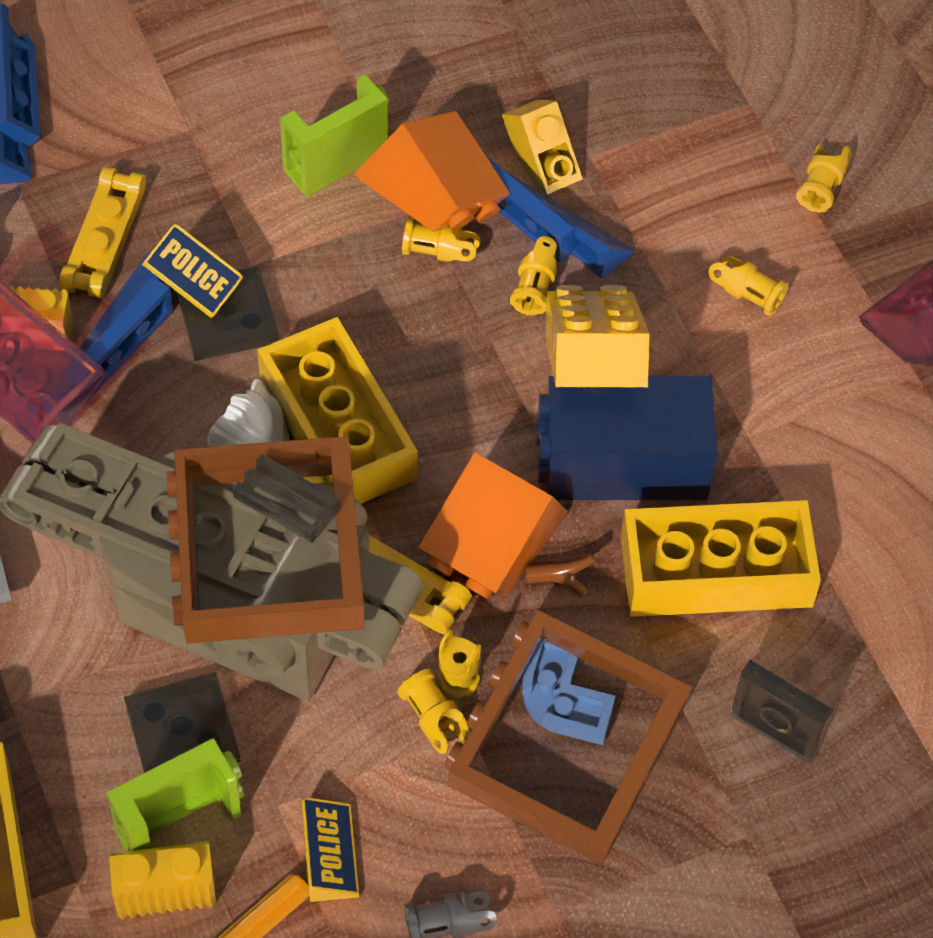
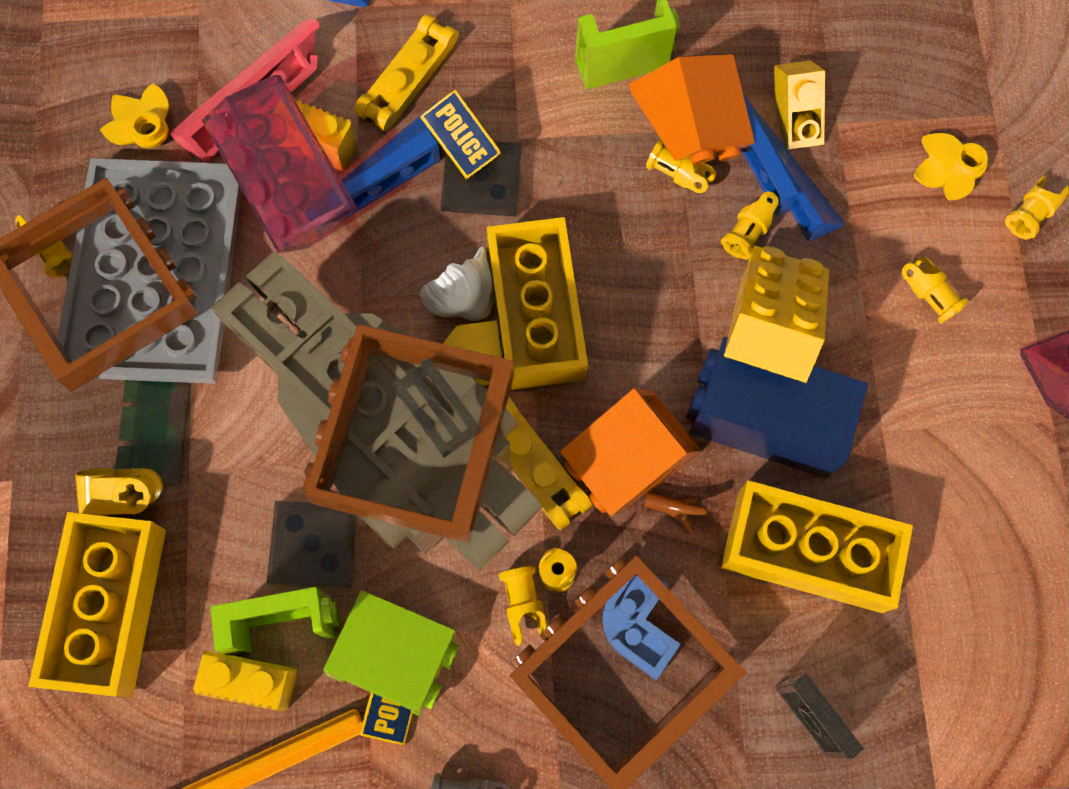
camera: 20 degrees right, 15 degrees up
none -> lime panel [323,590,460,717]
none -> yellow plate [914,133,988,201]

